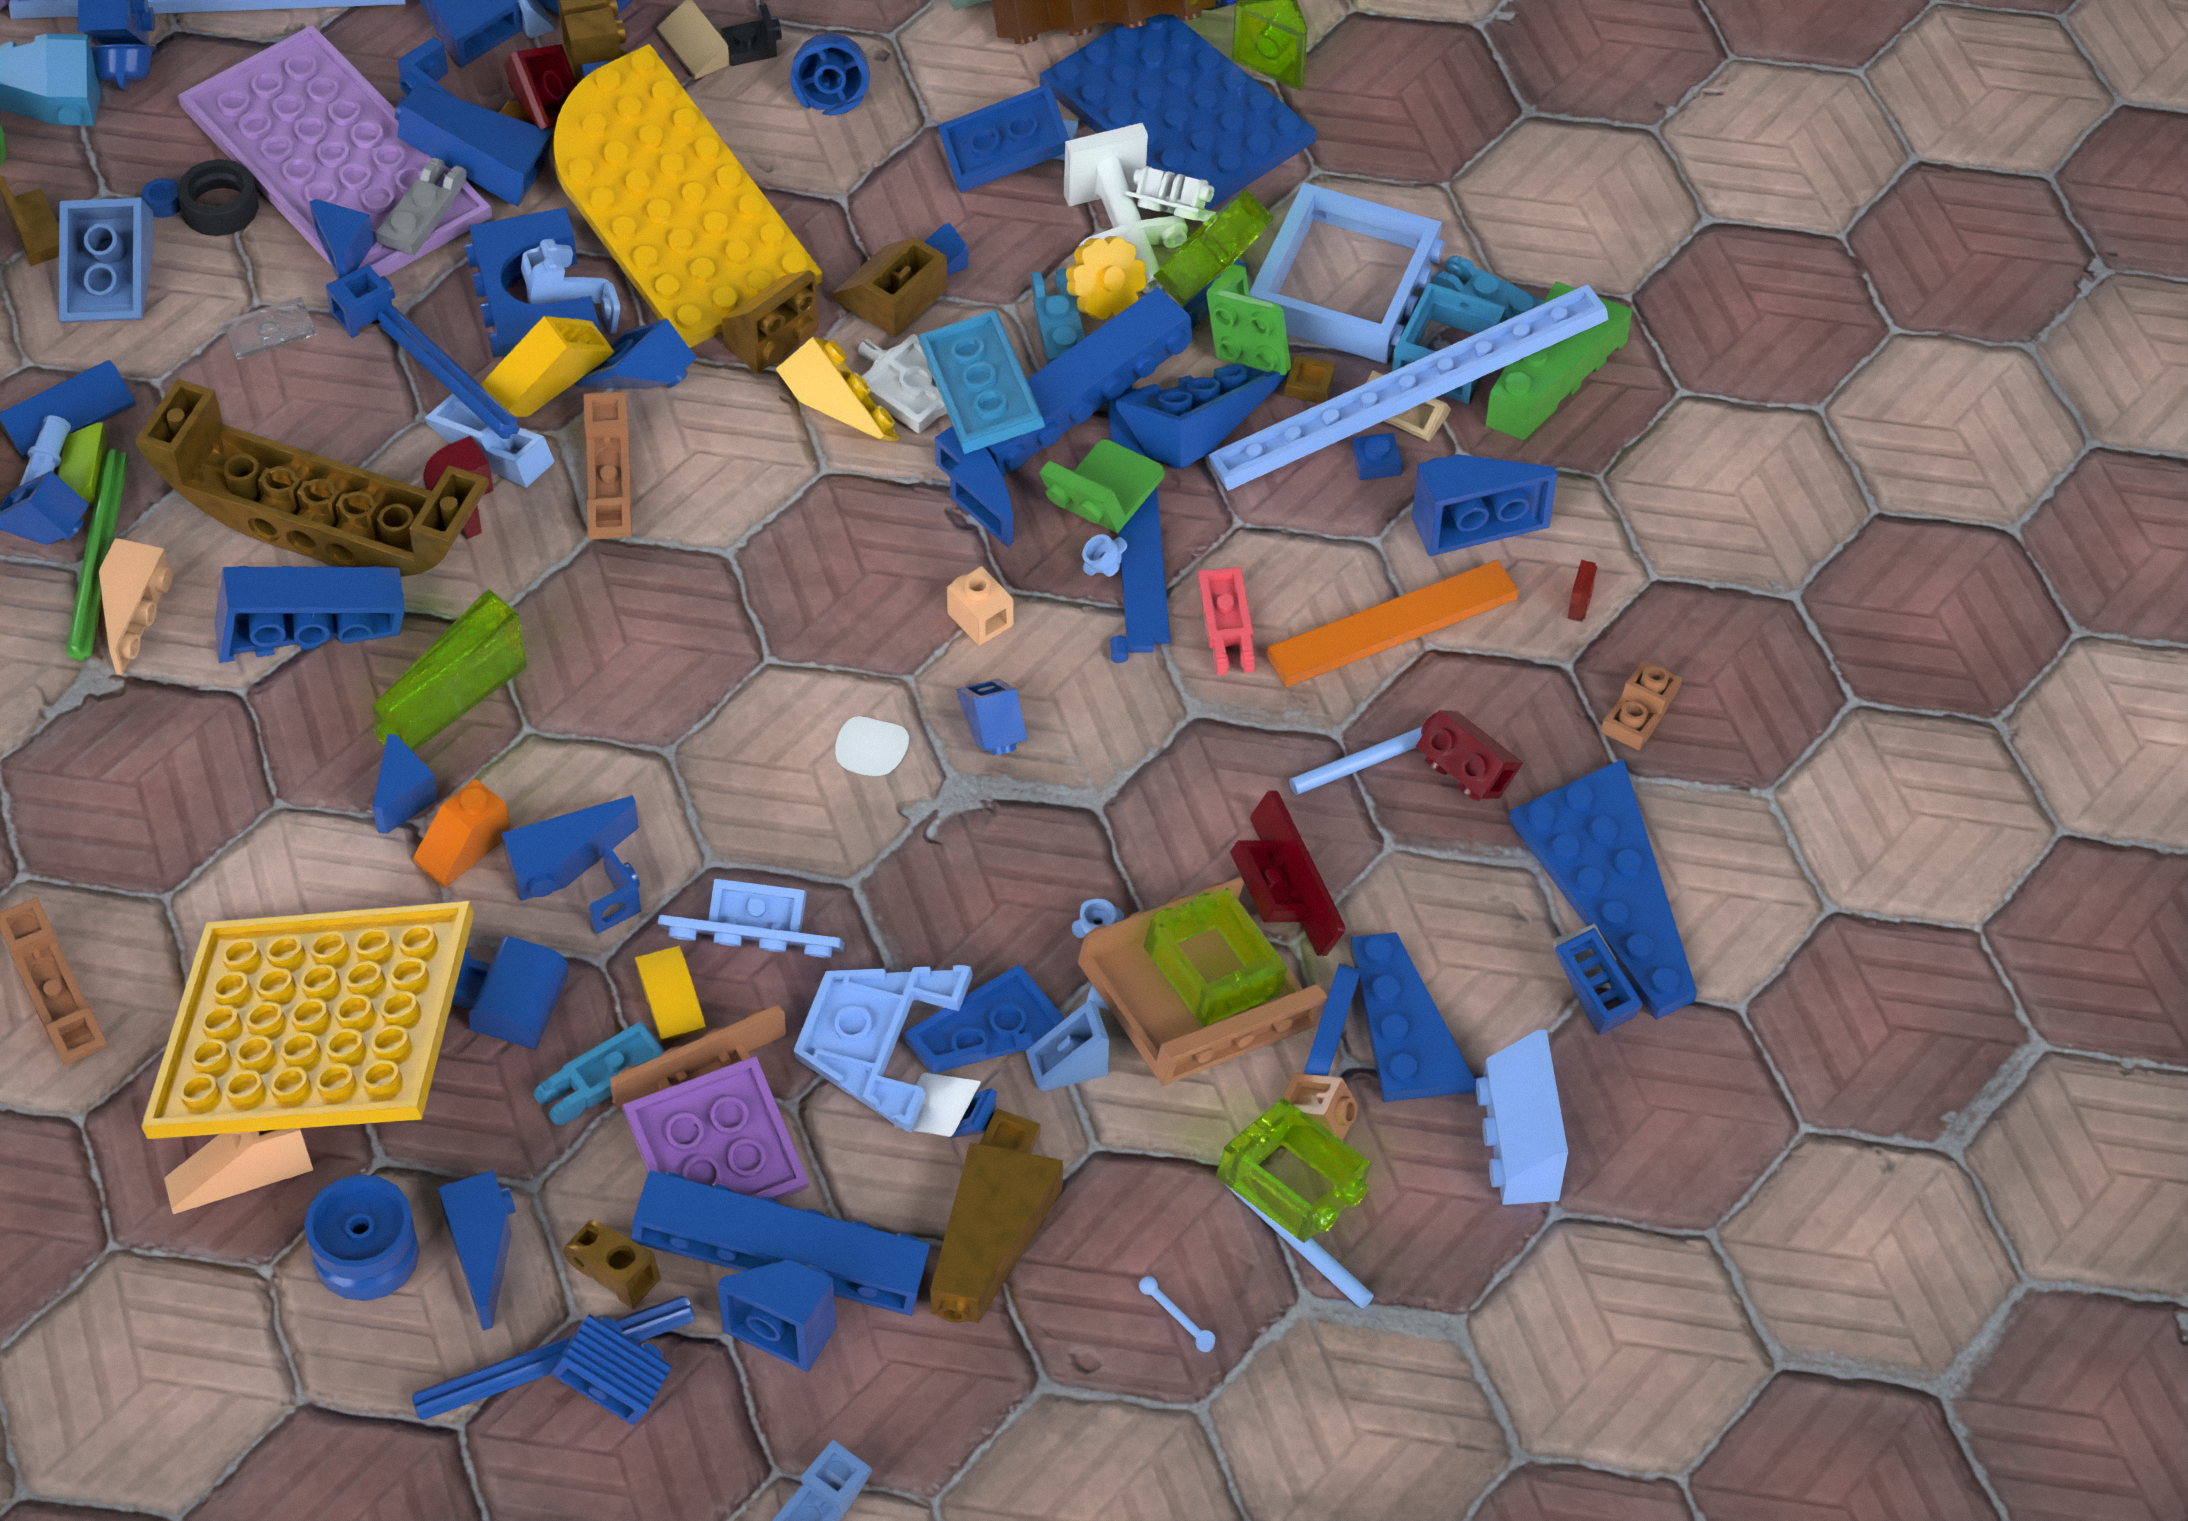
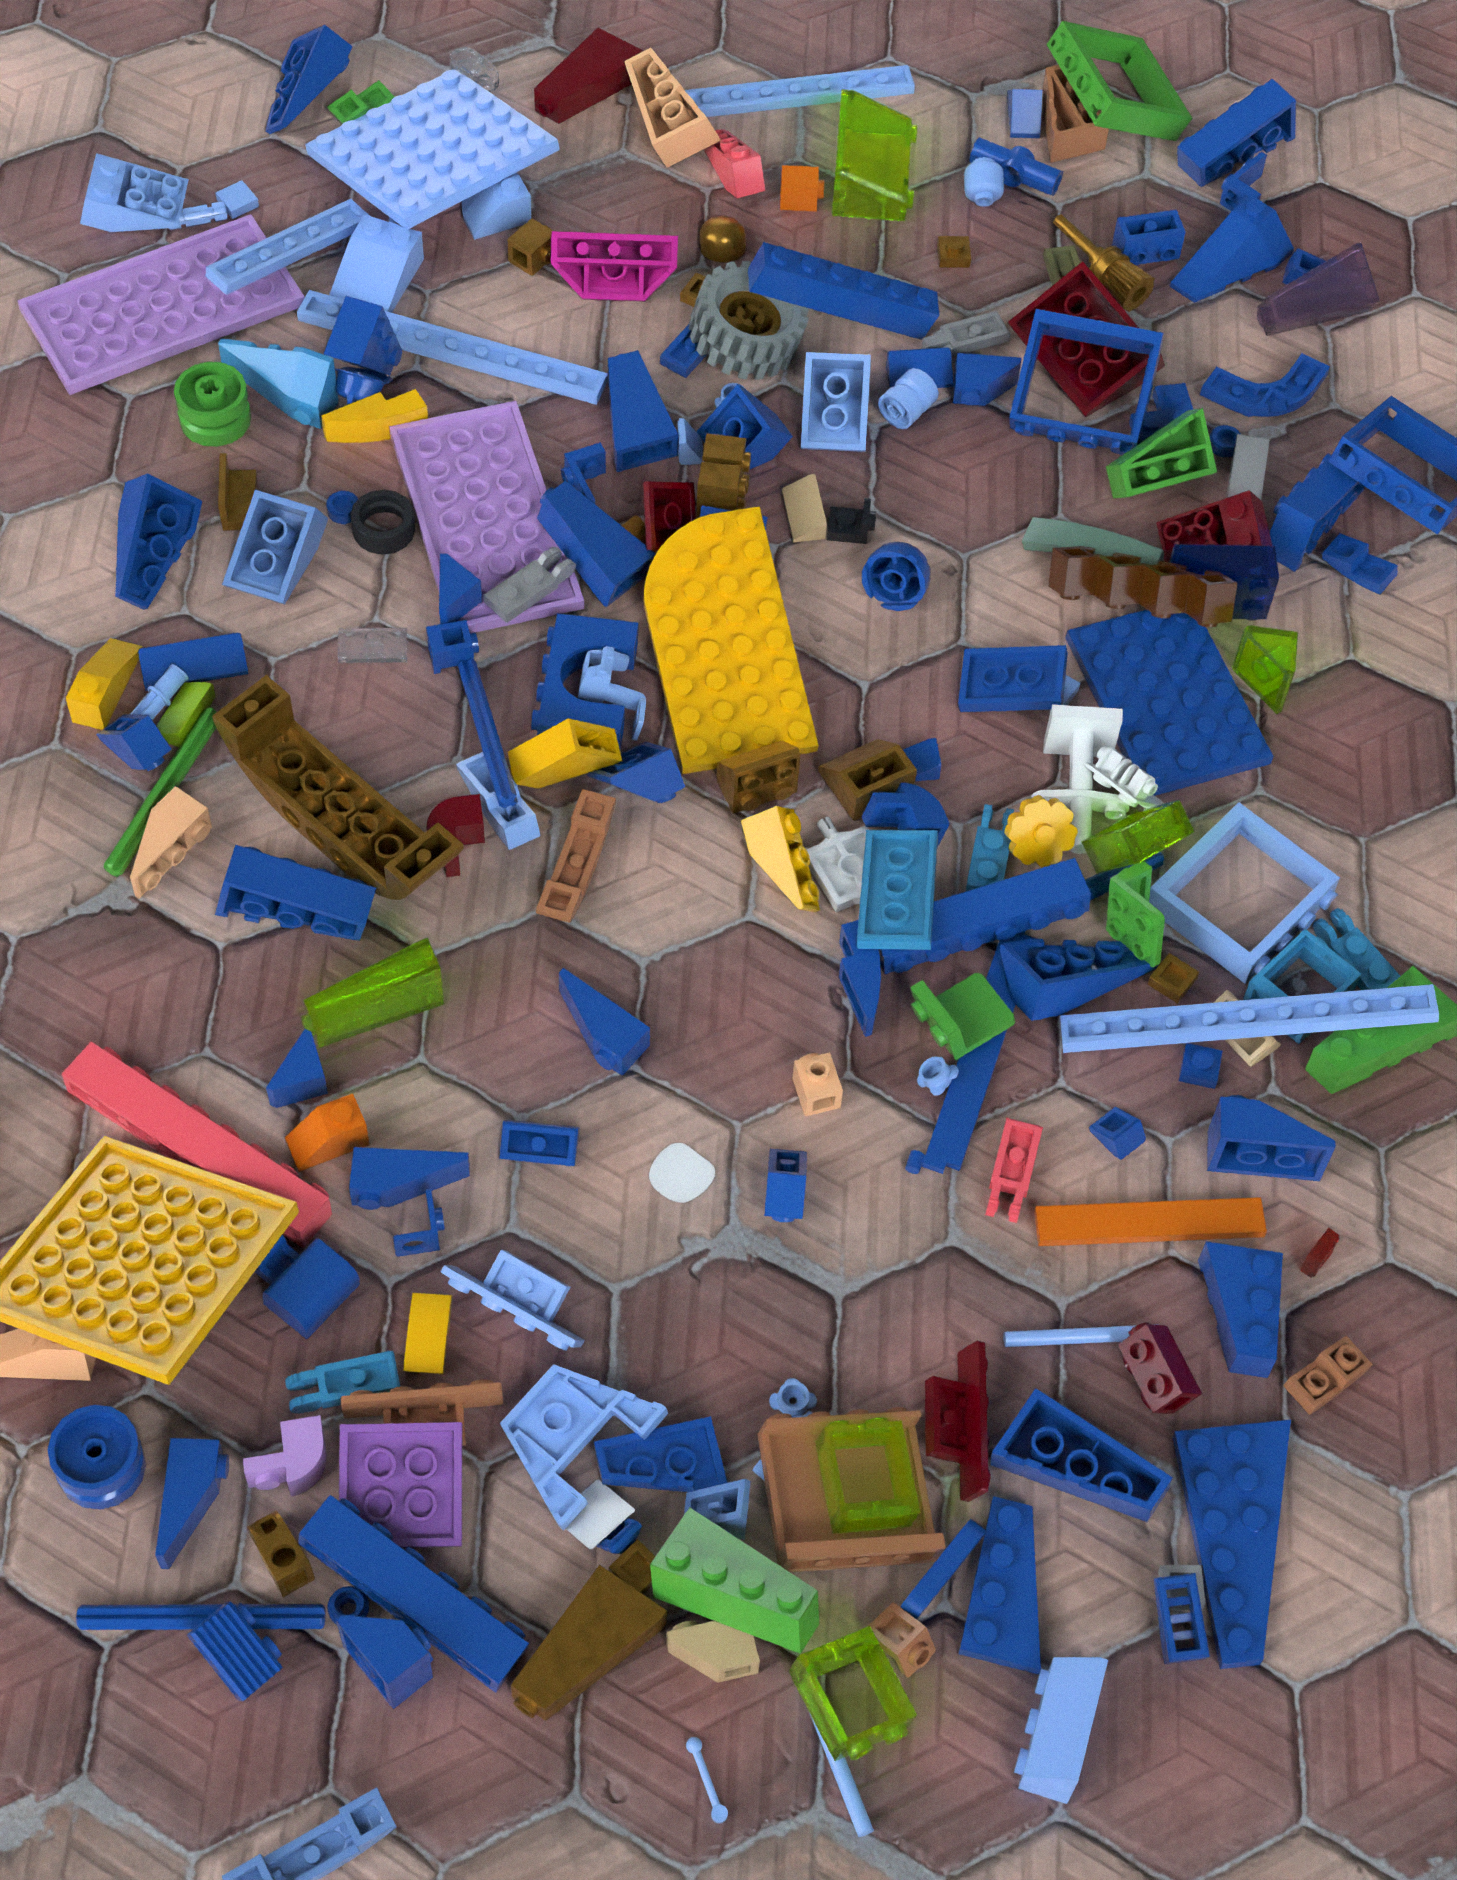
camera: 20 degrees right, 5 degrees up
none -> coral brick [62,1042,332,1249]
none -> lavender brick [243,1415,327,1497]
none -> yellow slope [321,389,428,443]
none -> blue plate [327,1586,369,1625]
none -> blue slope [499,1120,580,1166]
none -> blue slope [559,968,650,1076]
none -> bright green wedge [650,1507,819,1654]
none -> tan slope [666,1620,760,1683]
none -> blue brick [862,782,950,846]
none -> blue wedge [990,1388,1173,1522]
none -> blue slope [1089,1107,1146,1160]
none -> blue wedge [1198,1241,1283,1378]

